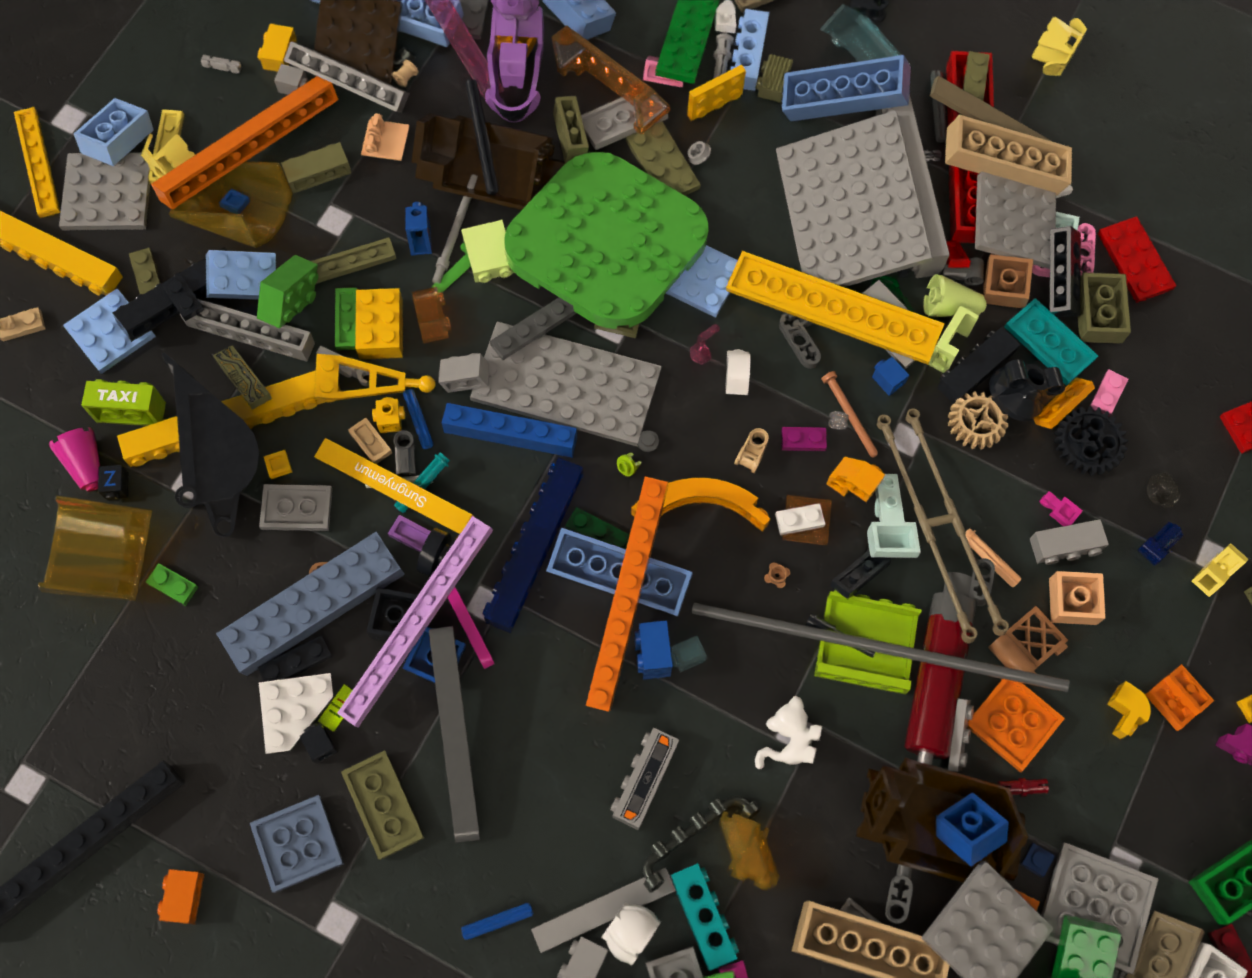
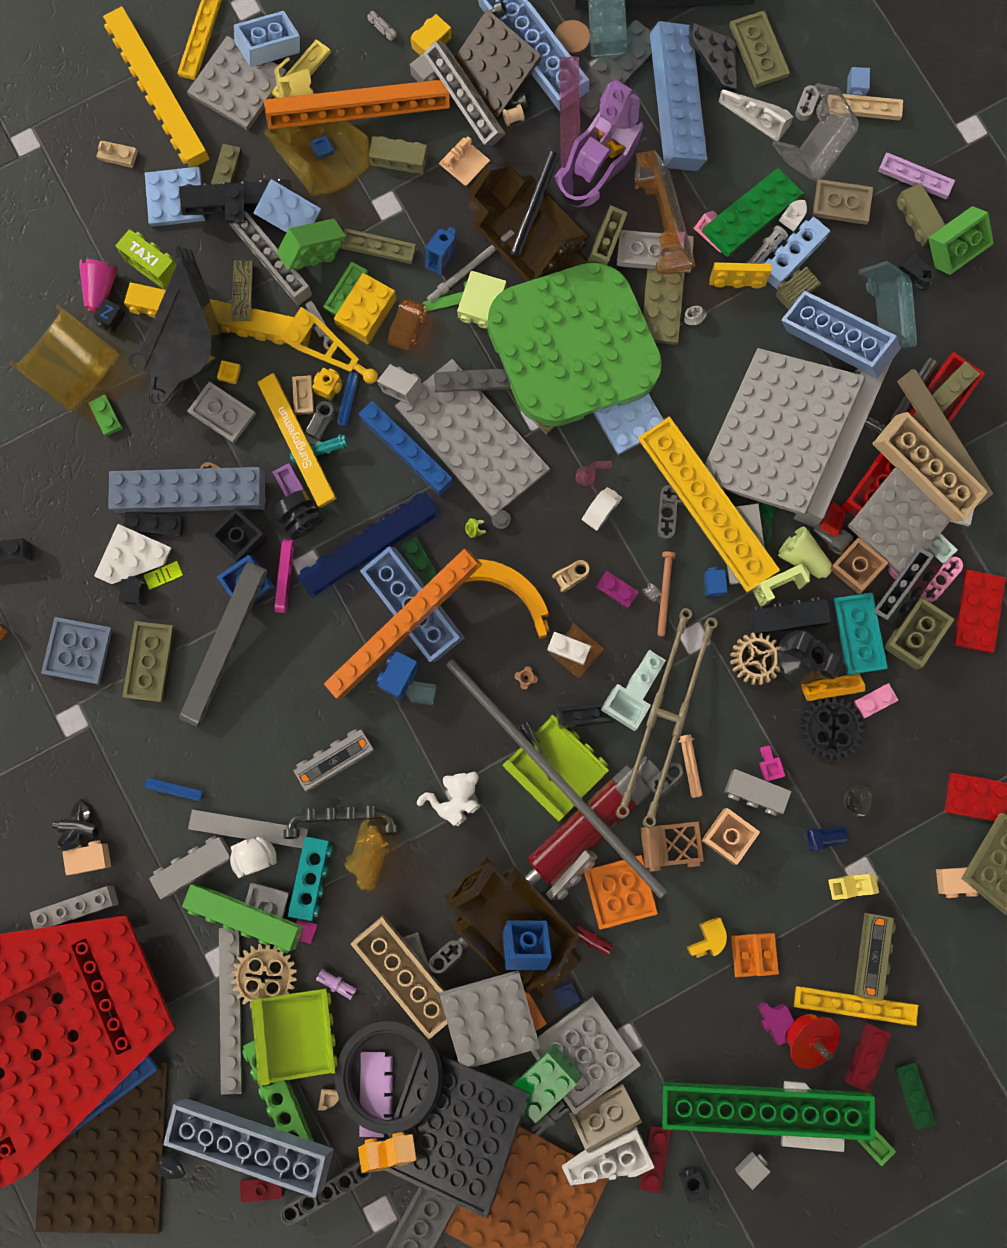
camera: 40 degrees right, 10 degrees up
lavender plate [338,516,493,727] -> none
light orange brick [826,457,885,502] -> none

